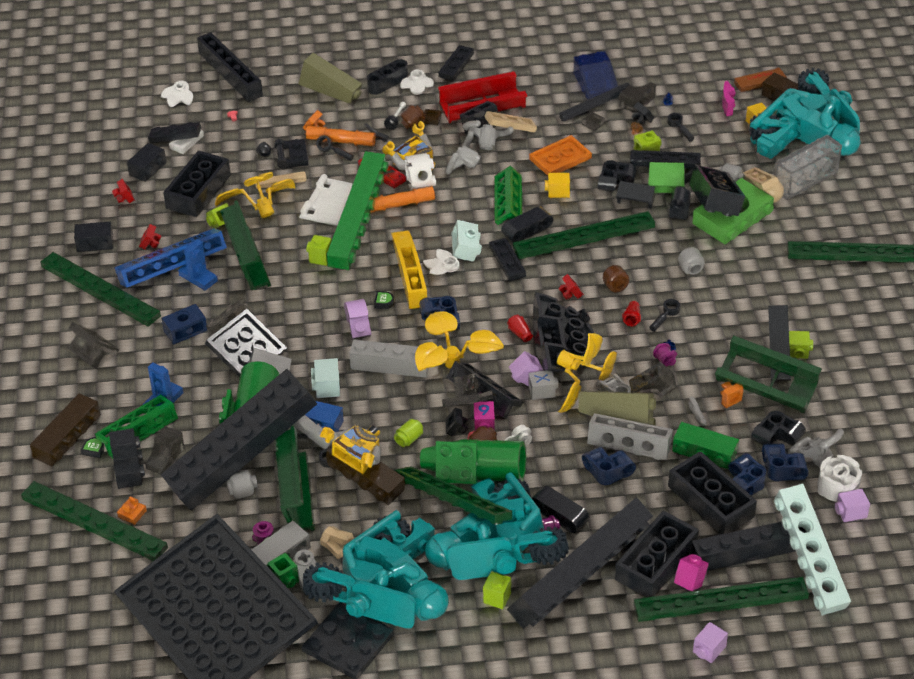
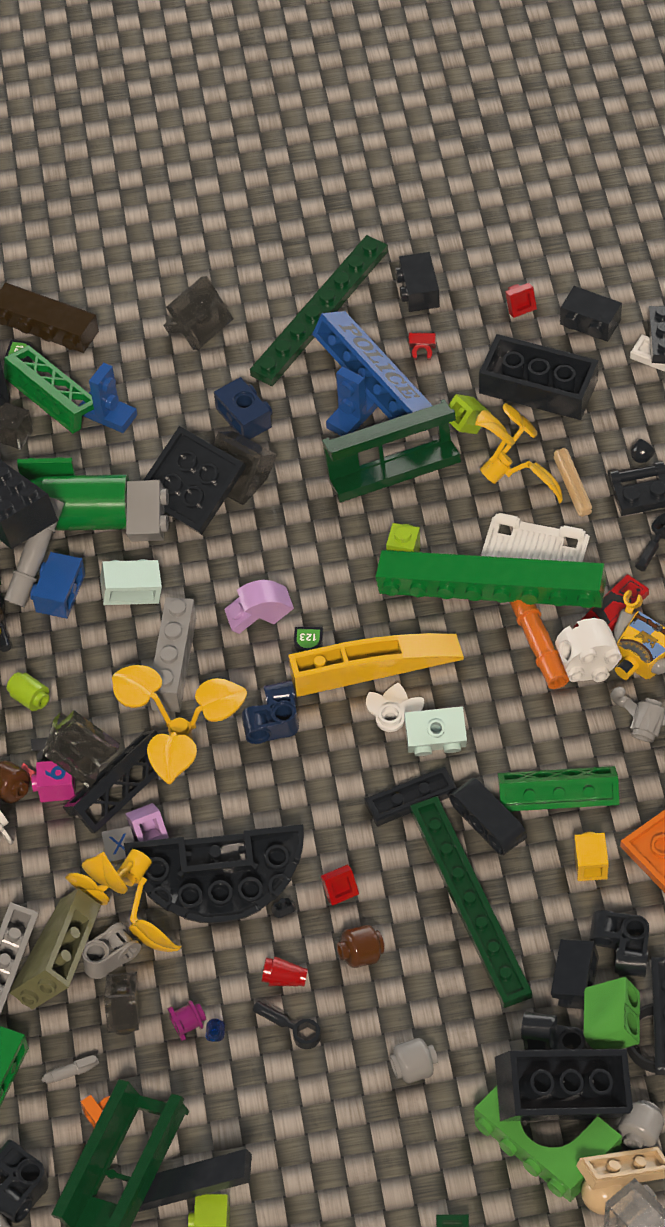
camera: 90 degrees right, 10 degrees up
red cone [507,314,533,342] -> none

